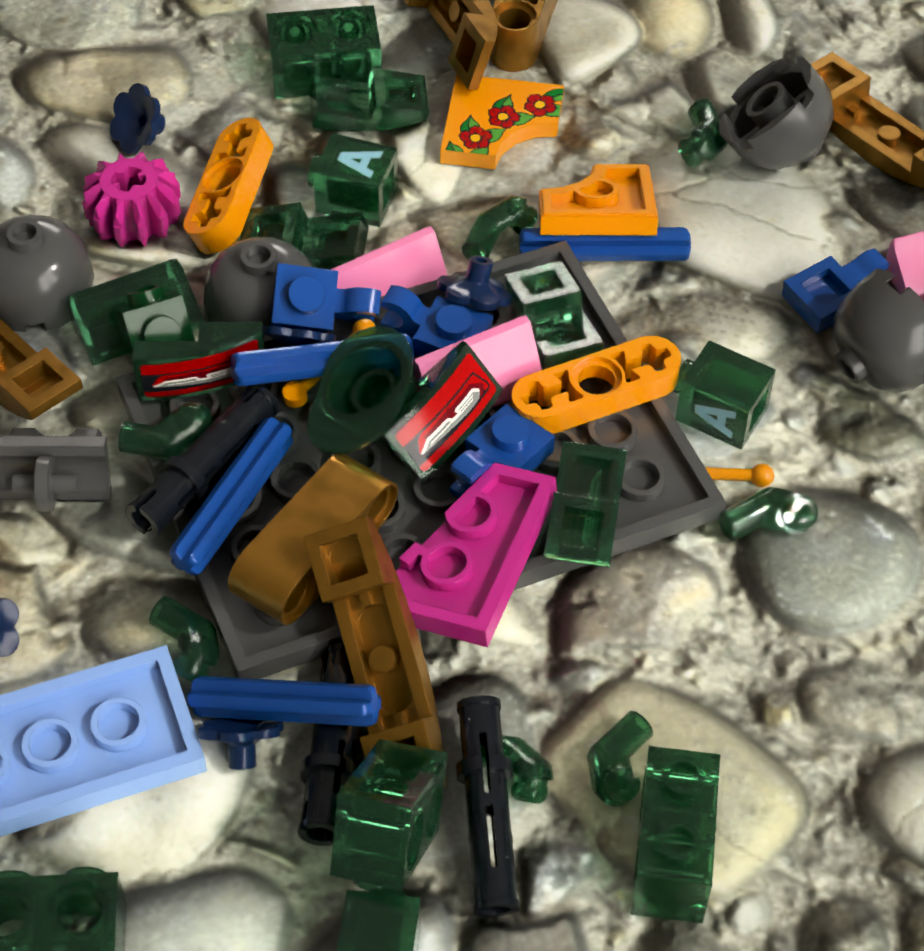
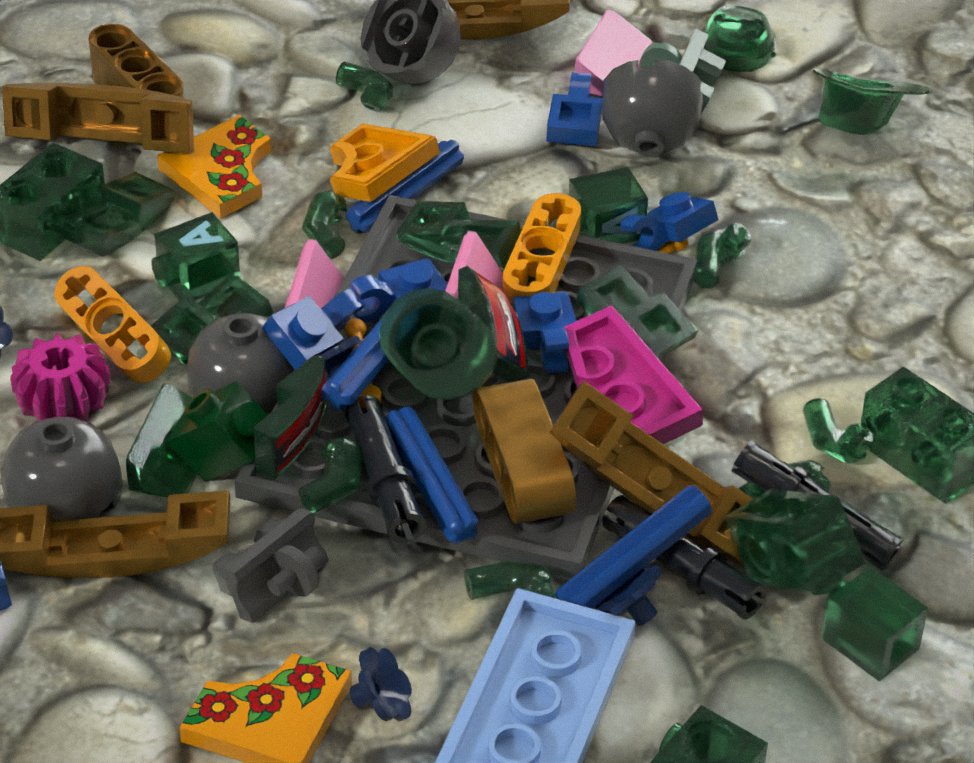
camera: 50 degrees left, 10 degrees down
dark blue plant [437,255,513,311] -> none
none -> blue plate [620,192,719,251]

